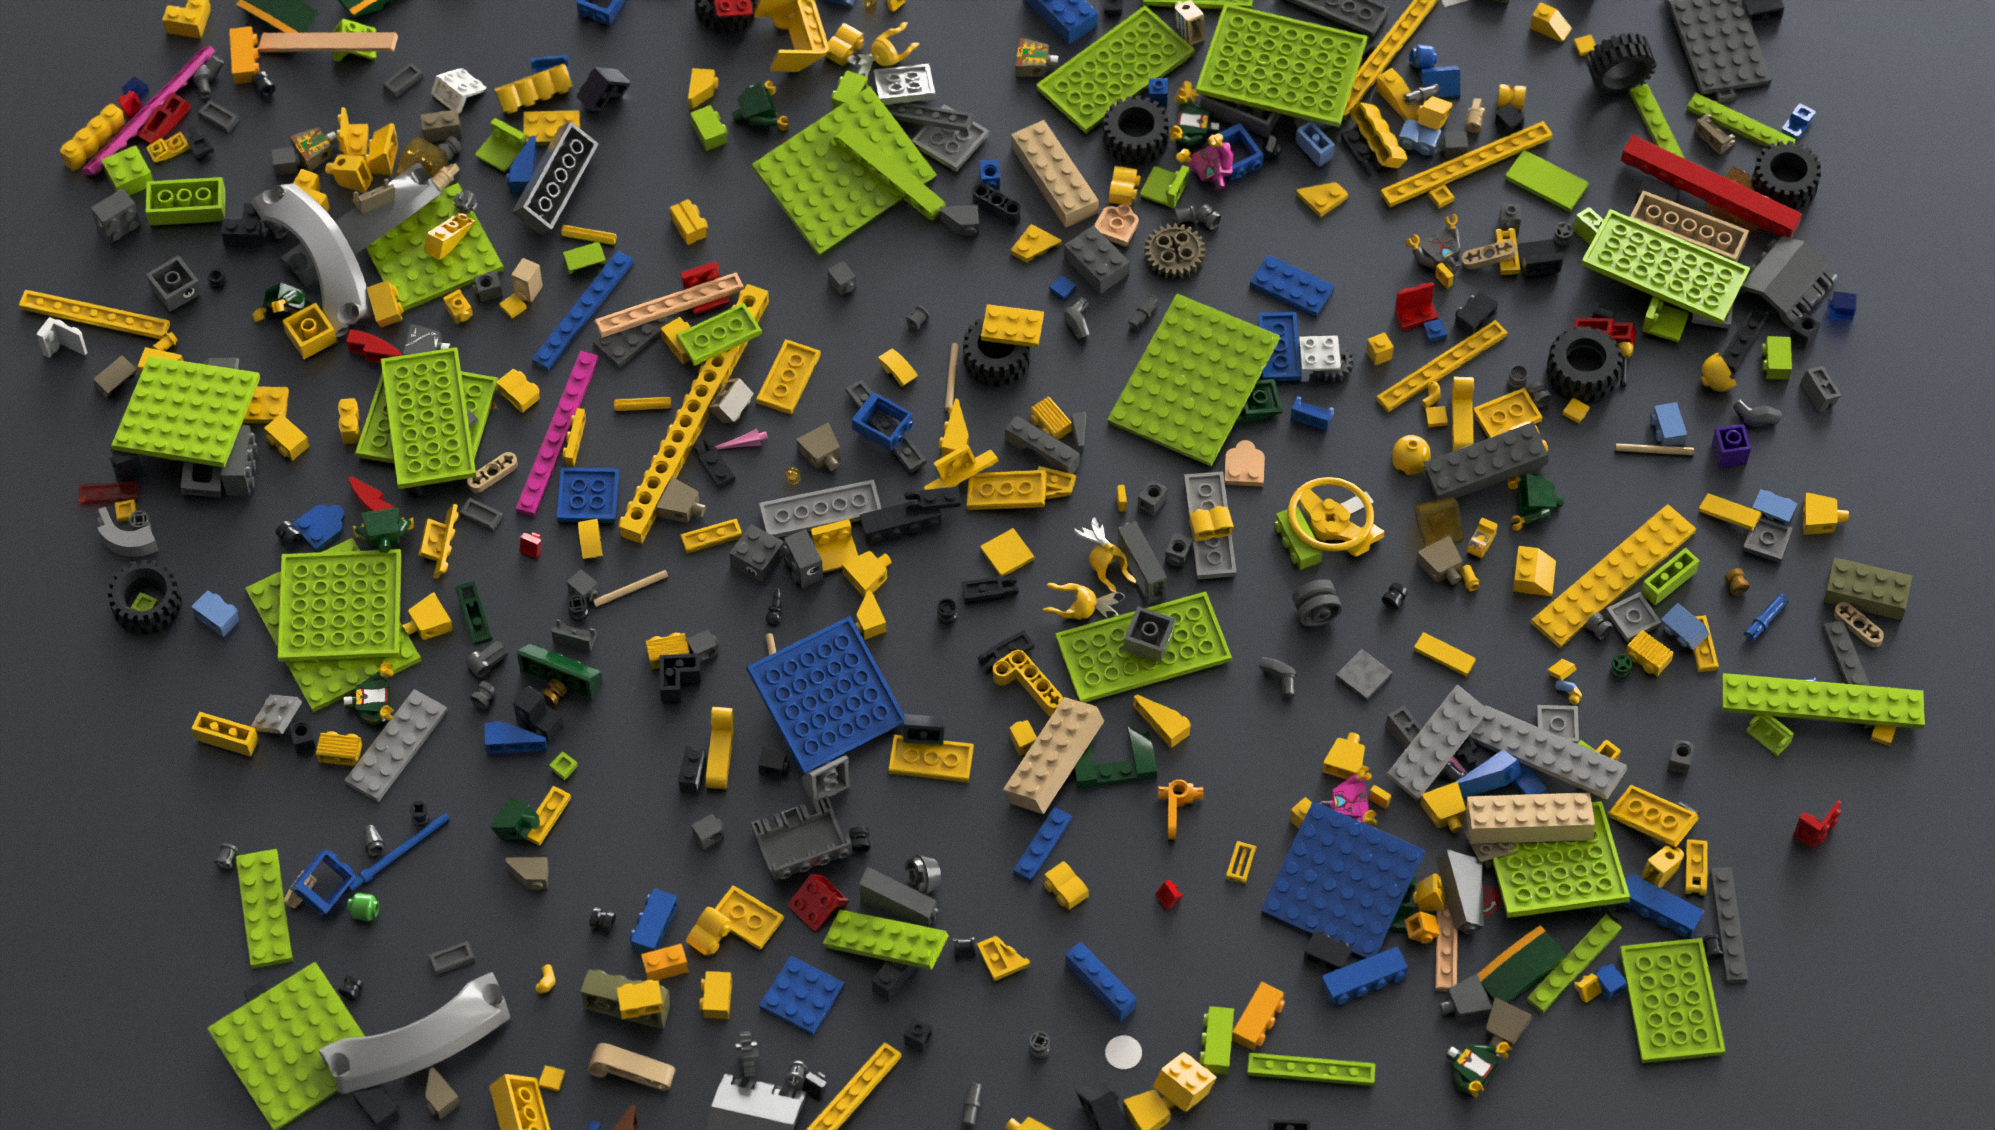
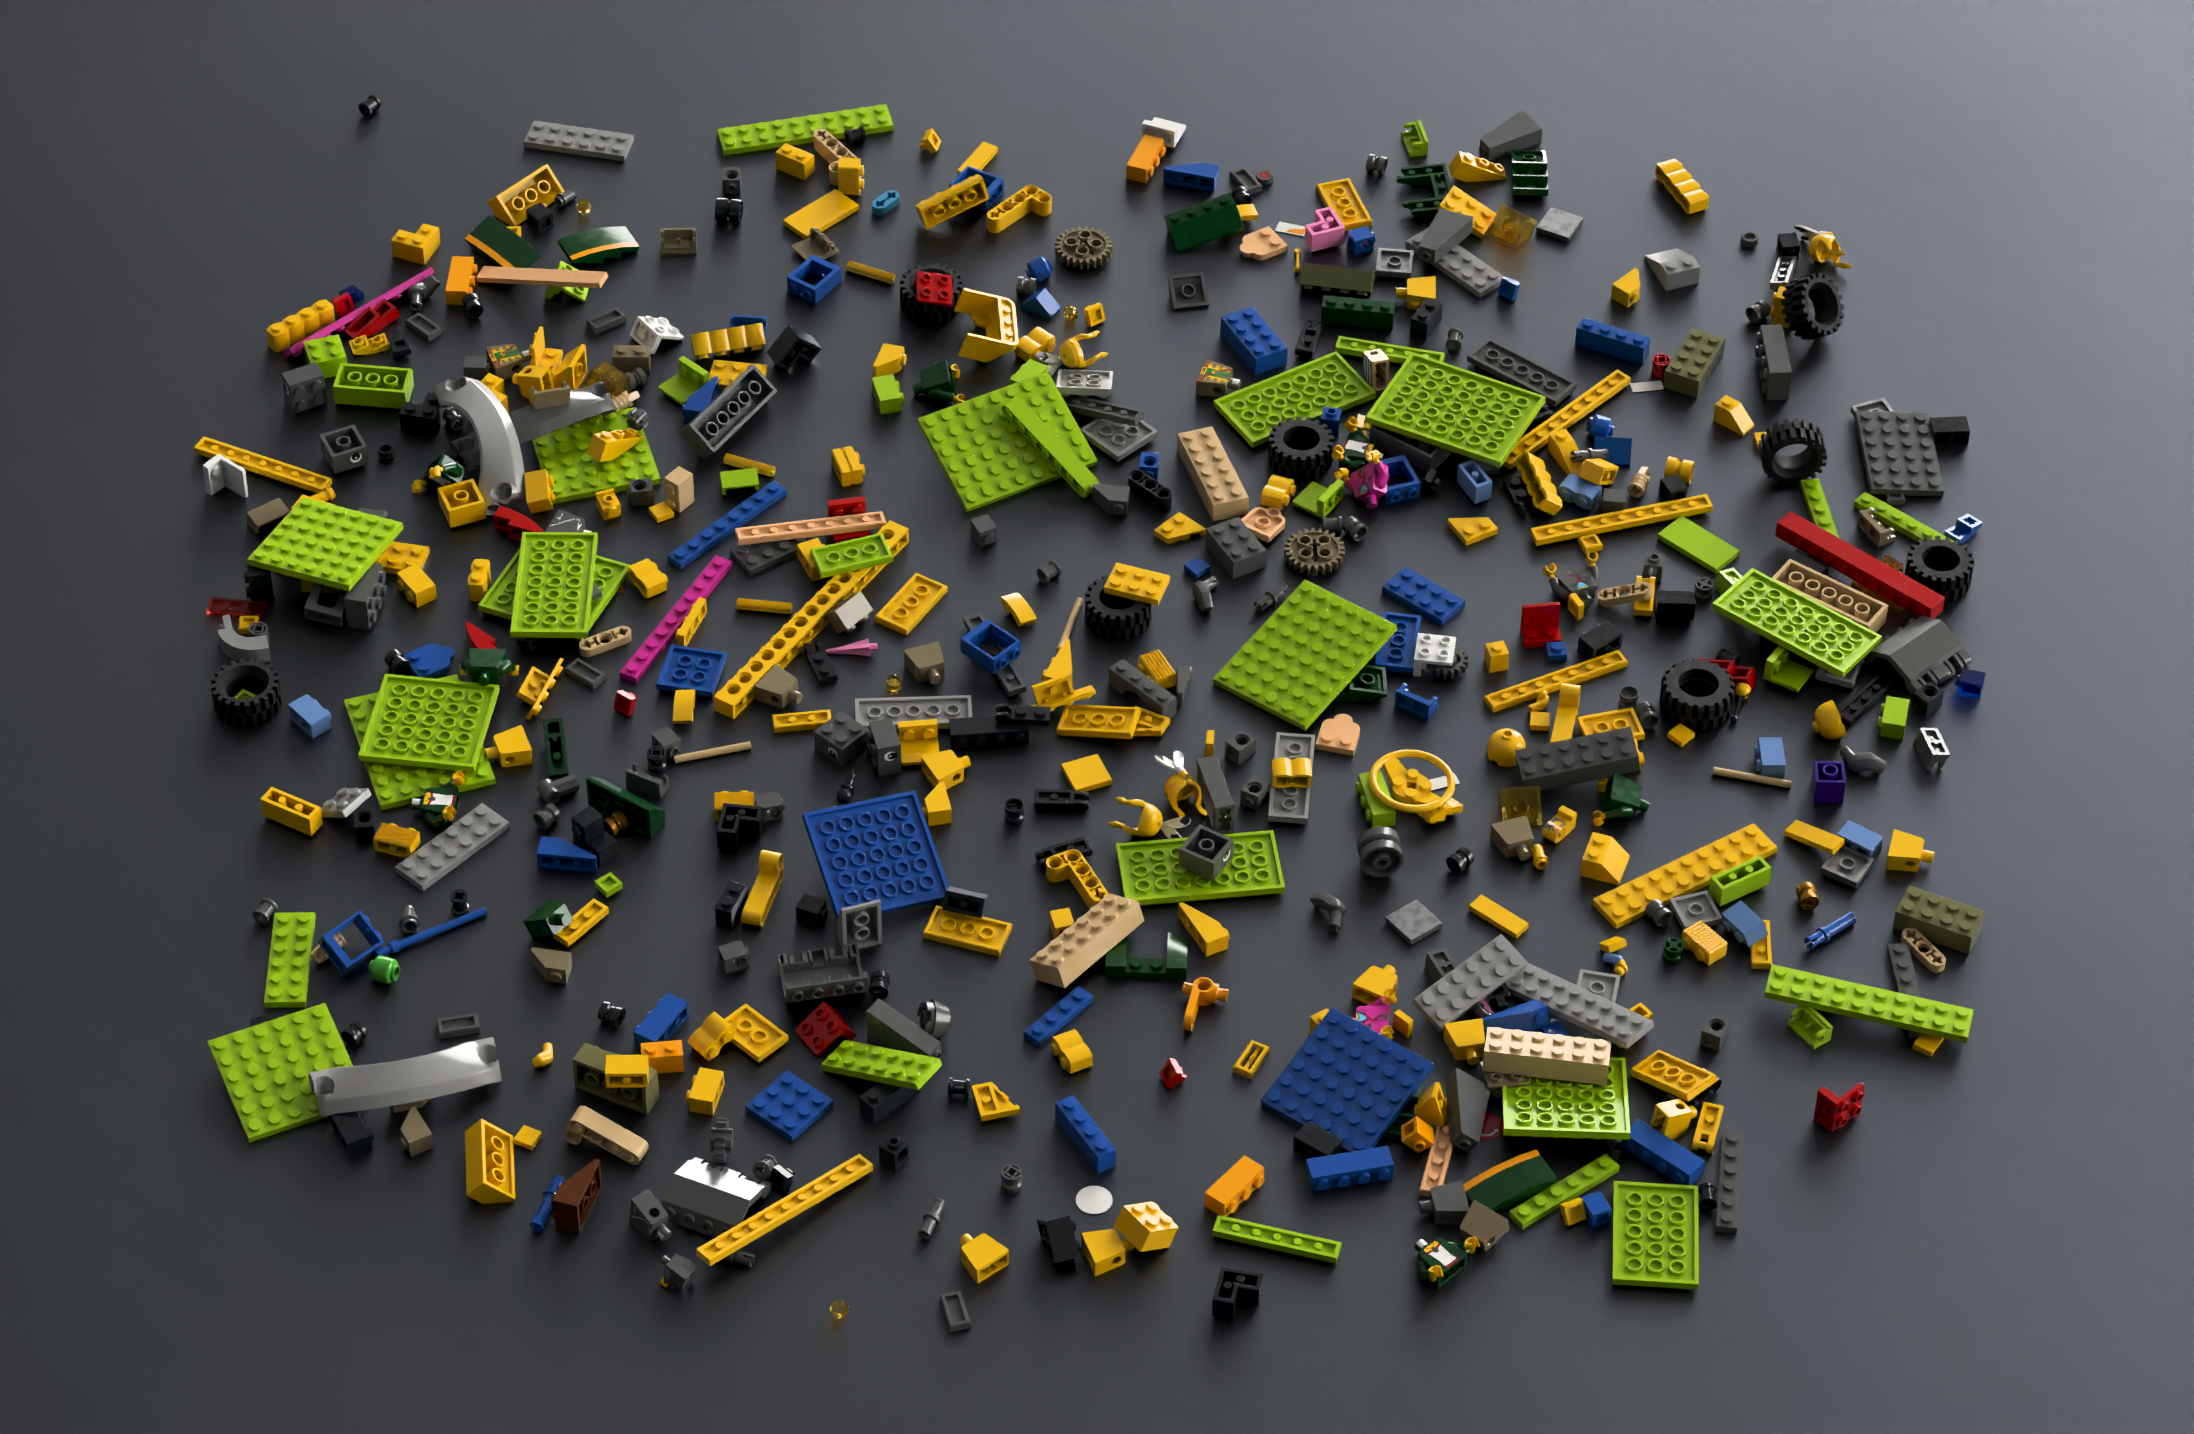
camera: 10 degrees right, 15 degrees down
lime brick [1200,1006,1234,1075] -> none

